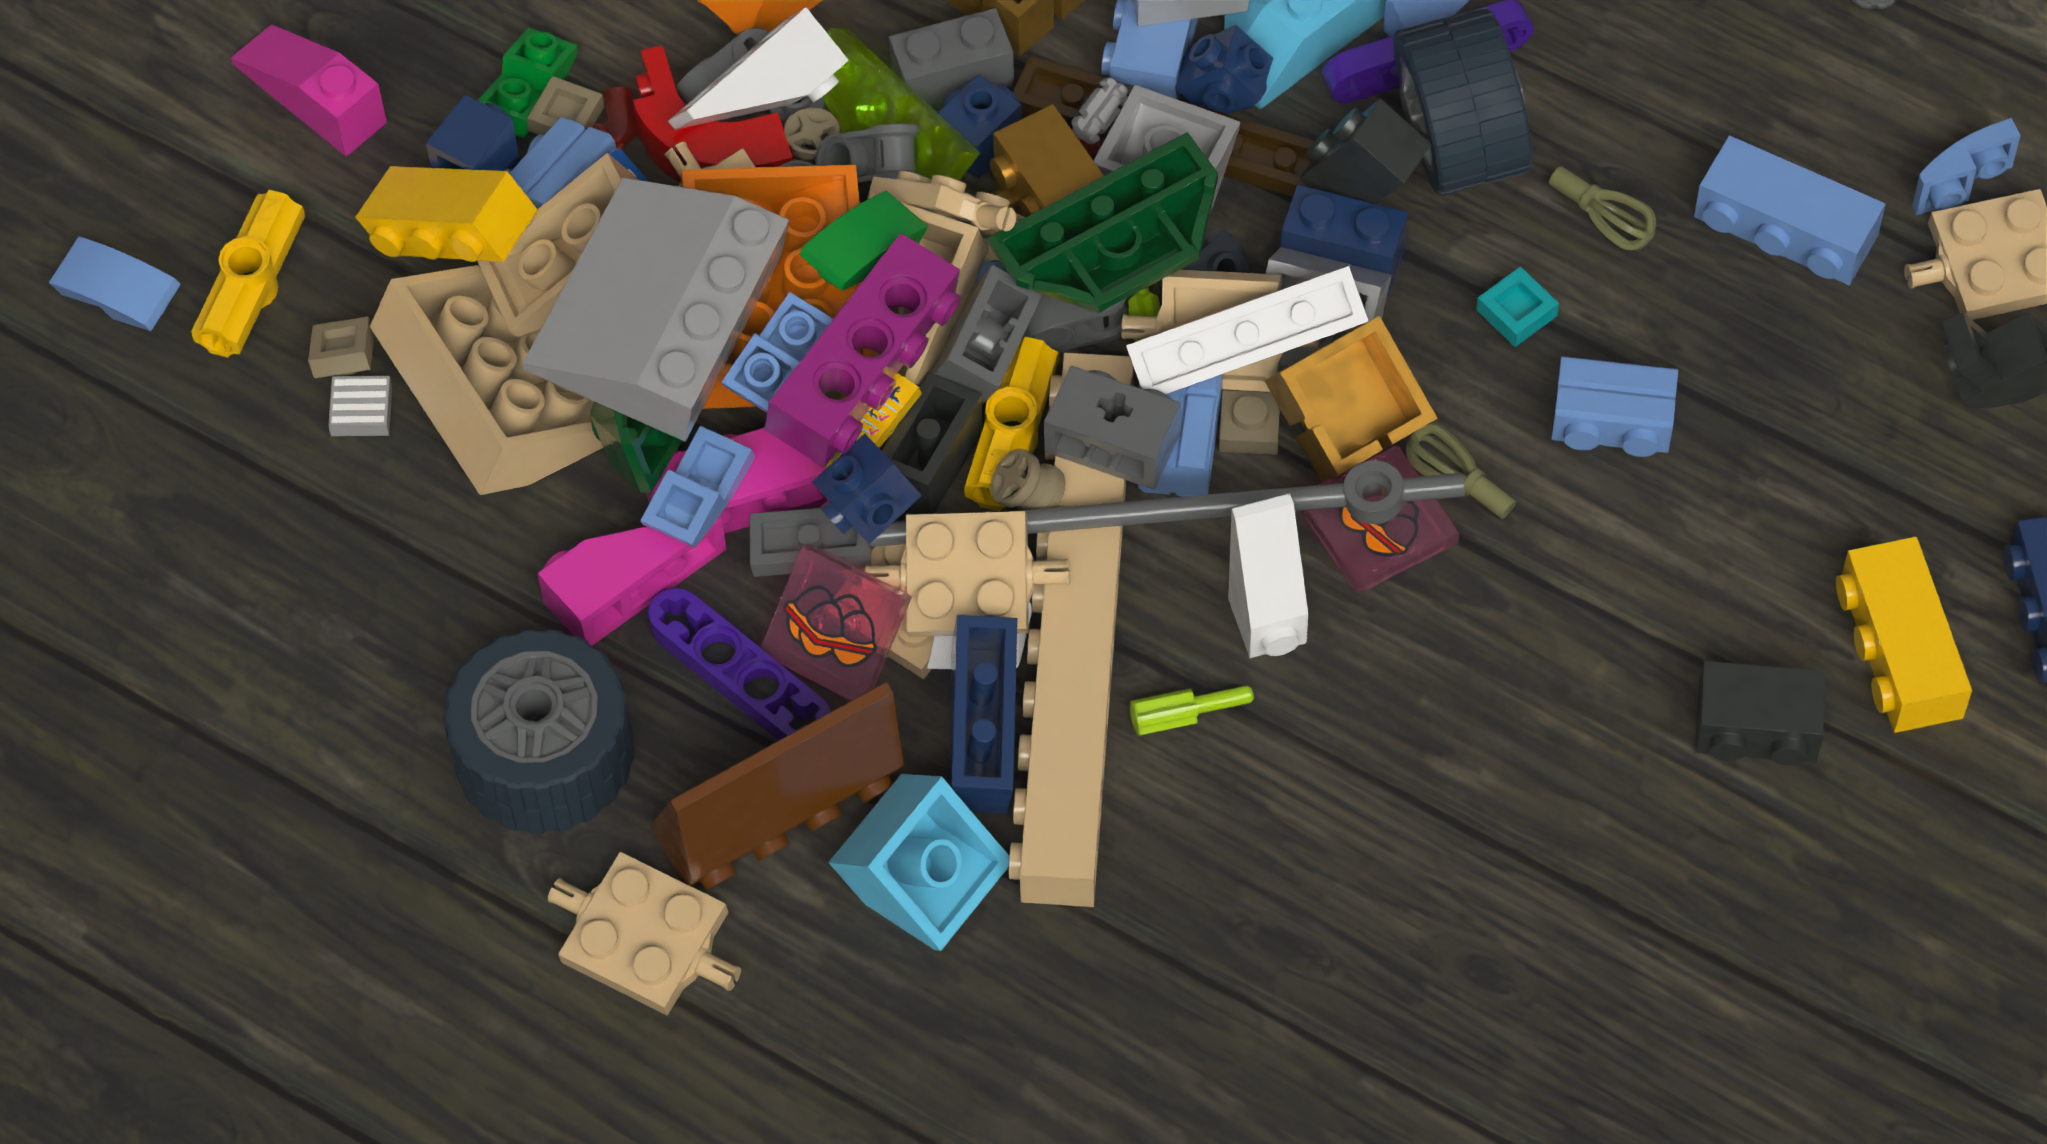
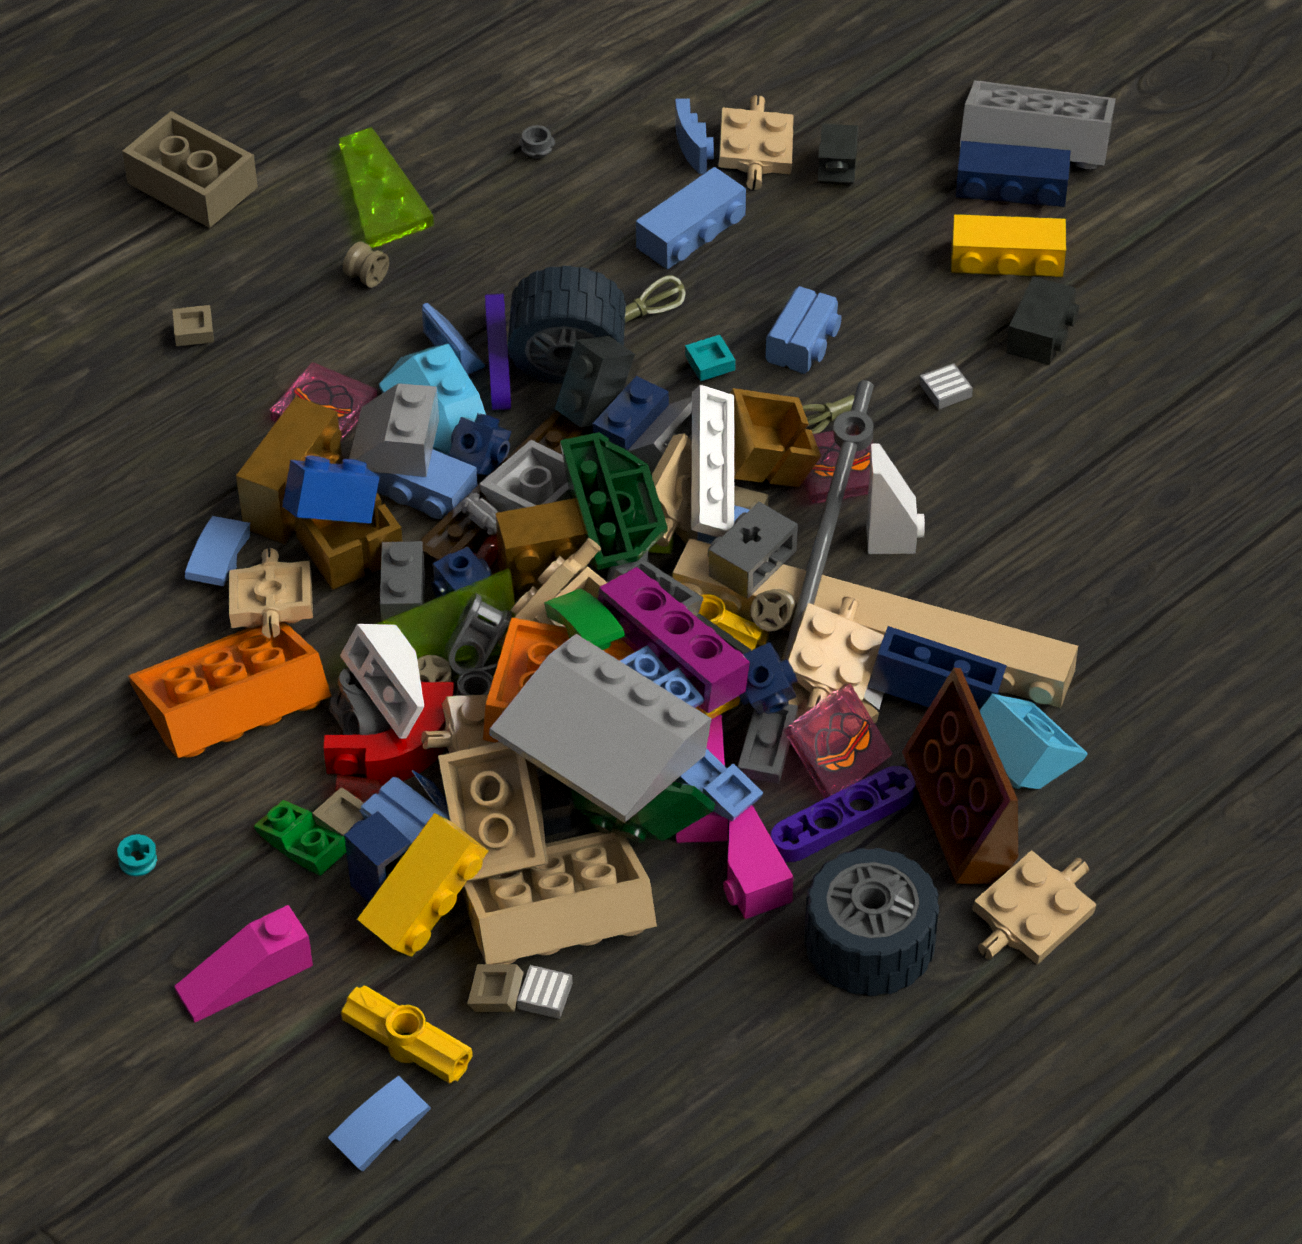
camera: 75 degrees left, 10 degrees down
lime axle [1130,685,1254,736] -> none
none -> light grey tile [920,363,973,410]

